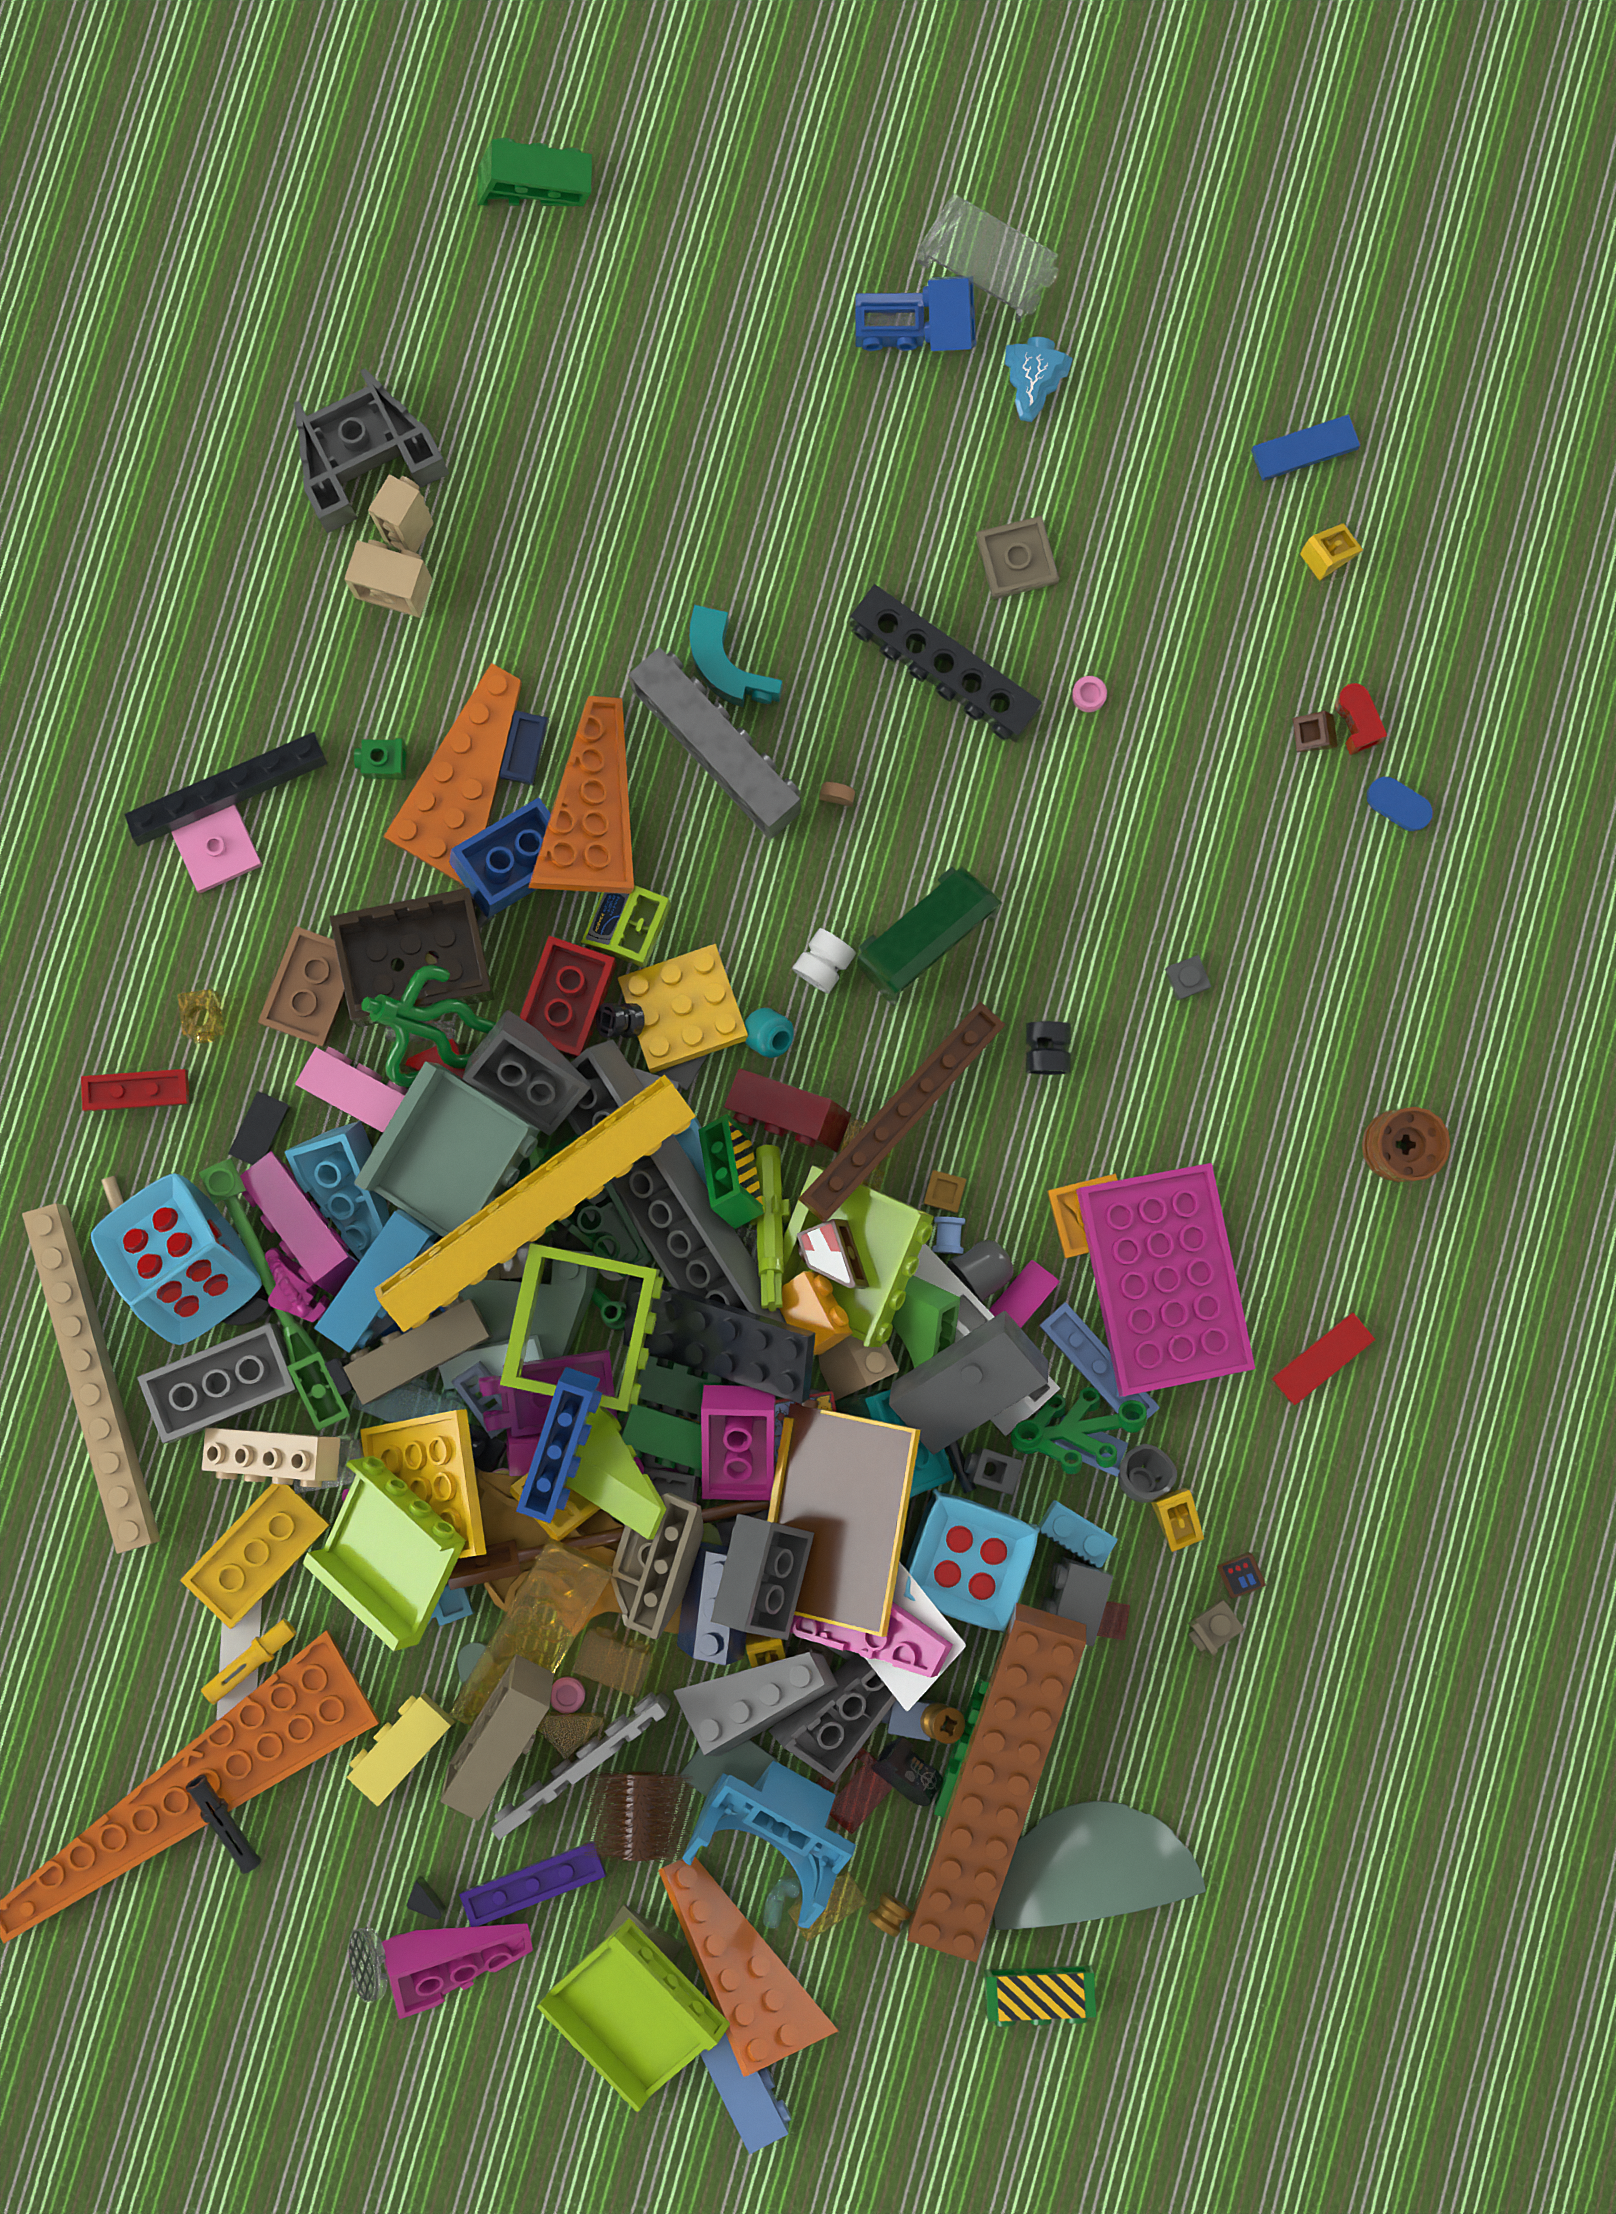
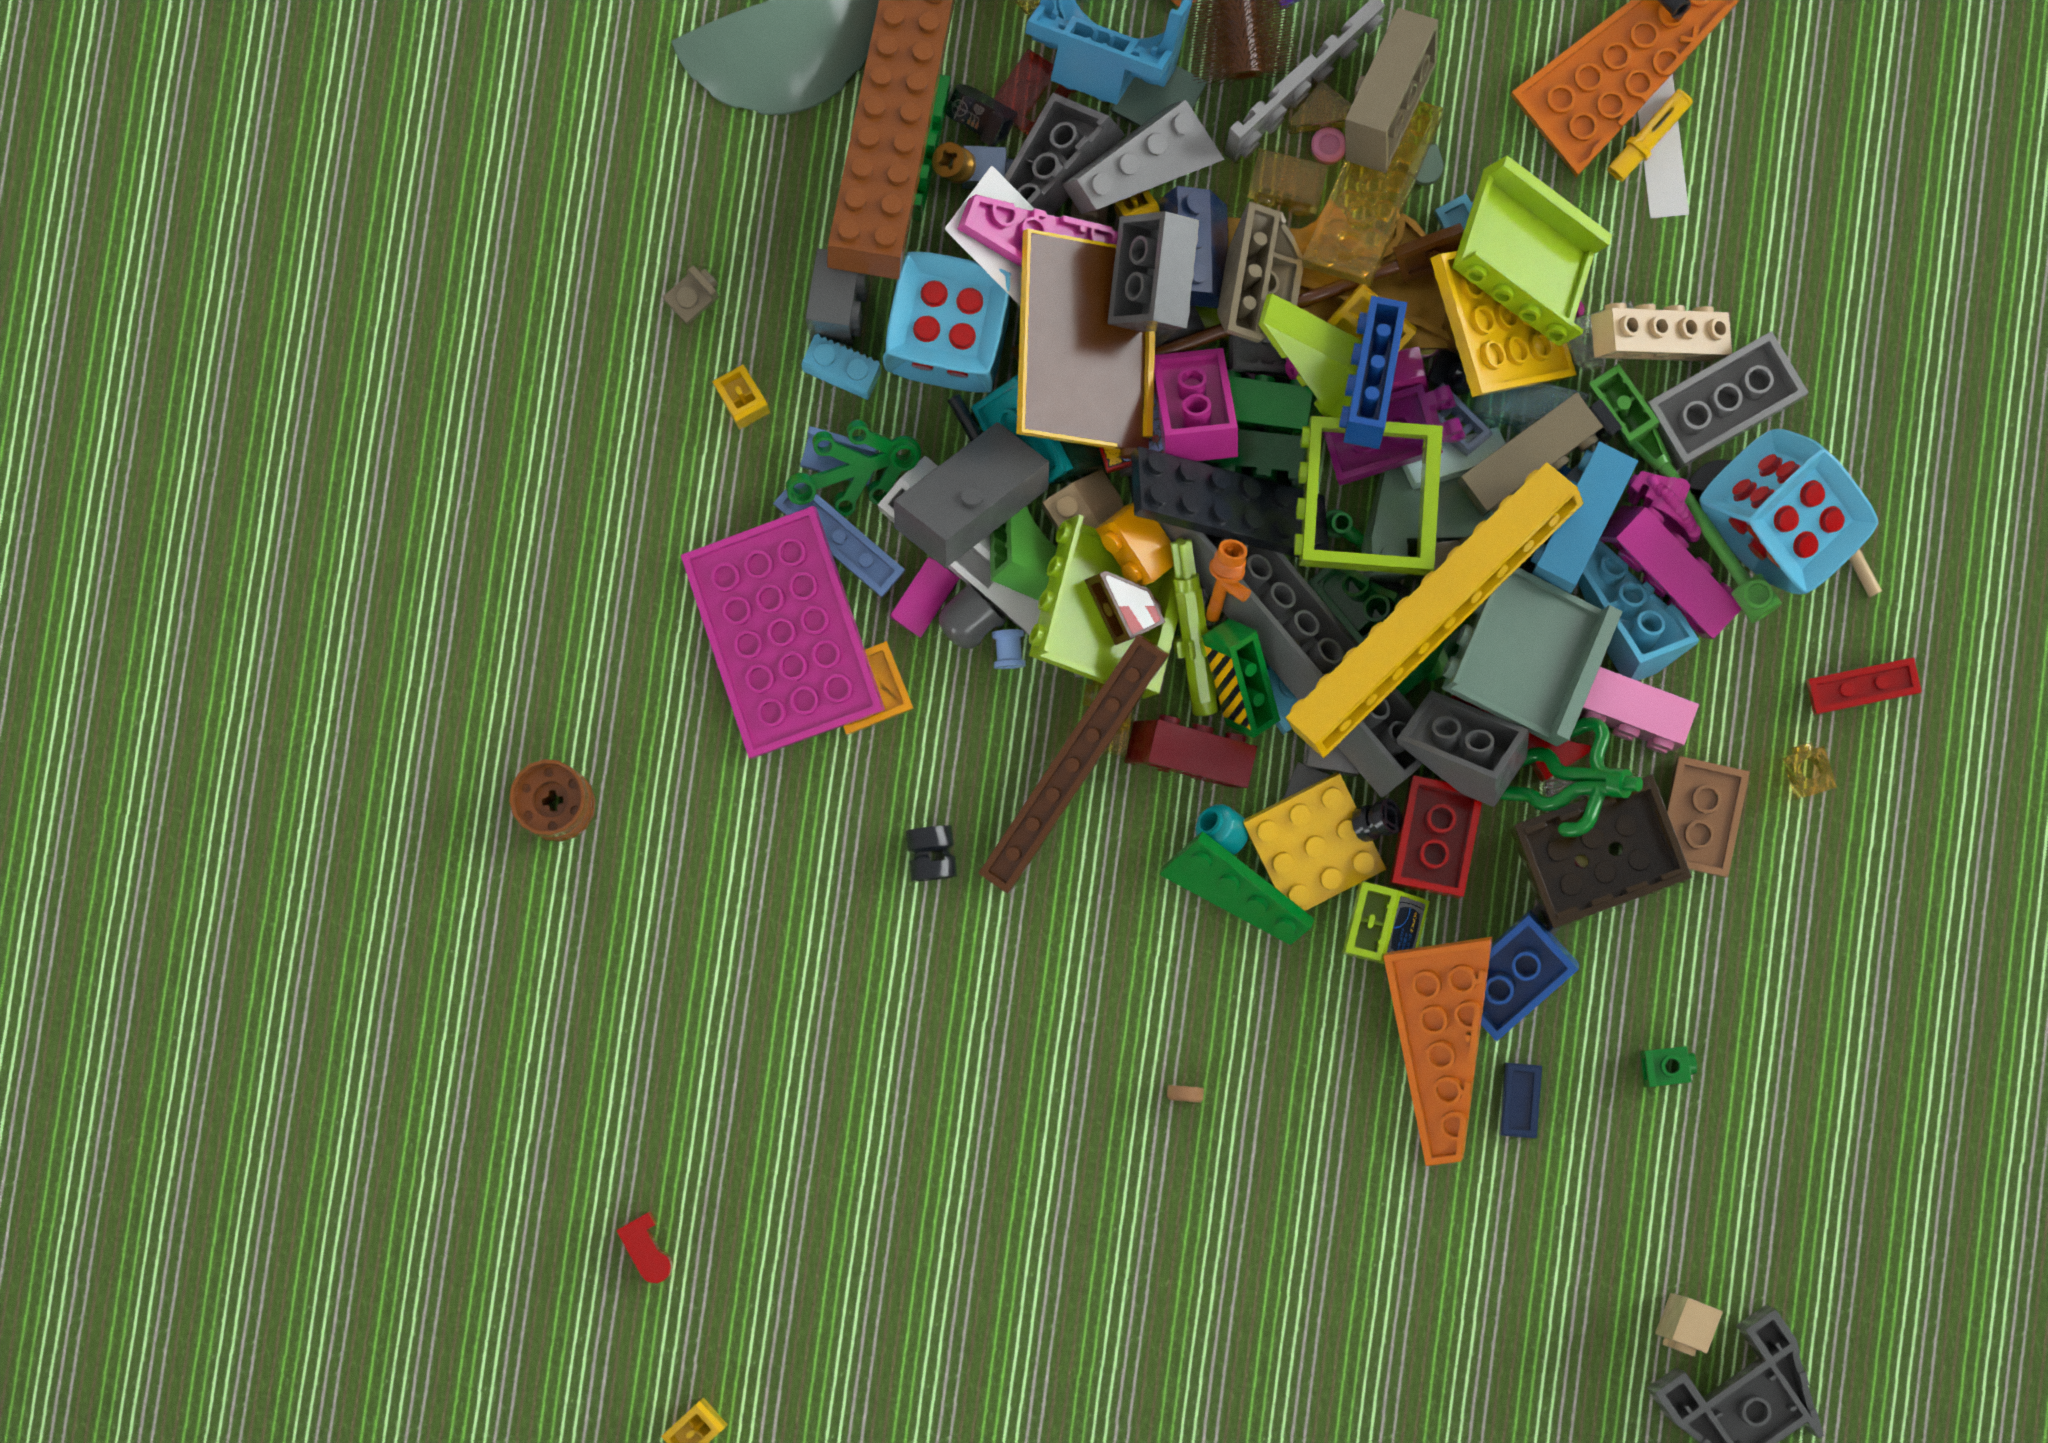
camera: 170 degrees right, 0 degrees up
tan brick [22,1203,161,1554] -> none
black plate [124,732,328,846] -> none
bright pink plate [171,804,263,893] -> none
yellow plate [180,1484,332,1629] -> none
black tile [228,1091,291,1165] -> none
tan brick [344,540,432,618] -> none
light yellow brick [346,1693,456,1807] -> none
orange wing [383,663,522,886] -> none
flat silver brick [628,647,801,840] -> none
teal arch [689,605,783,707] -> none
white wheel [792,928,856,994] -> none
black brick [850,584,1042,743] -> none
dark green windscreen [857,866,1002,1006] -> none
pearl gold plate [923,1170,966,1213] -> none
dark grey brick [964,1446,1023,1495] -> none
dark tan tile [975,516,1059,600] -> none
bright pink tile [1072,676,1107,712] -> none
clear red tile [1097,1601,1130,1640] -> none
dark grey helmet [1118,1444,1177,1503] -> none
dark grey plate [1165,955,1211,1001] -> none
slope [1216,1552,1266,1599] -> none
red tile [1270,1312,1376,1406] -> none
reddish brown slope [1292,711,1337,752] -> none
blue tile [1366,777,1432,831] -> none
none -> green wing [1159,831,1315,945]
none -> orange piece [1205,539,1251,622]

